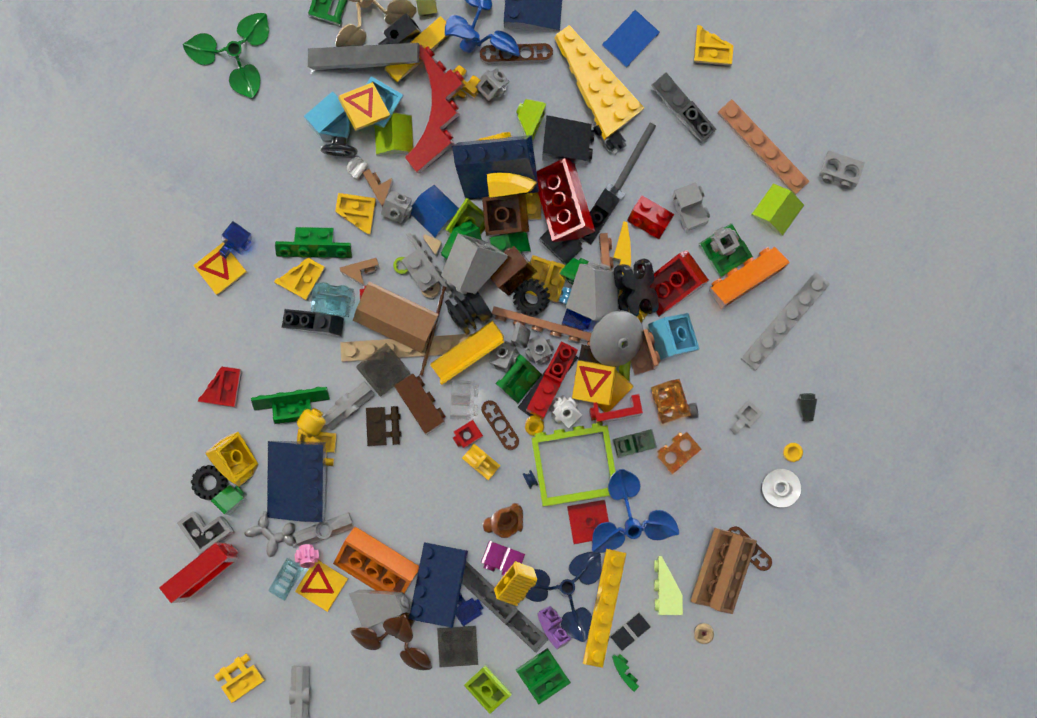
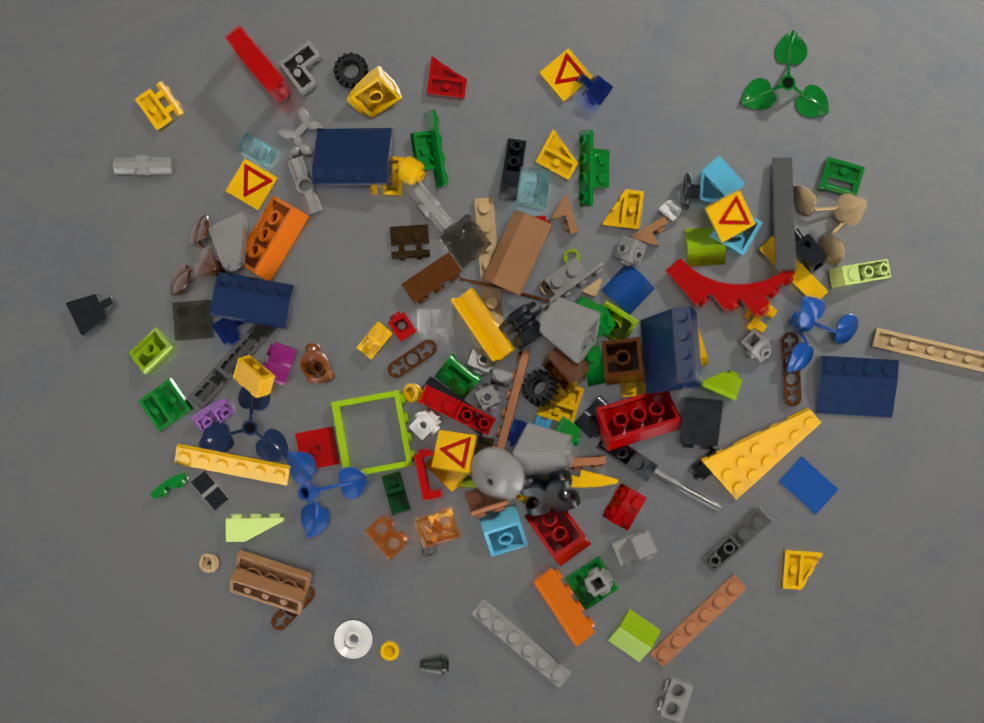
camera: 90 degrees right, 5 degrees up
green slope [211,485,246,515] -> none
bright pink gear [295,544,319,568] -> none
yellow slope [487,173,537,197] -> none
dark blue bush [523,470,538,489] -> none
light grey plate [730,400,763,434] -> none

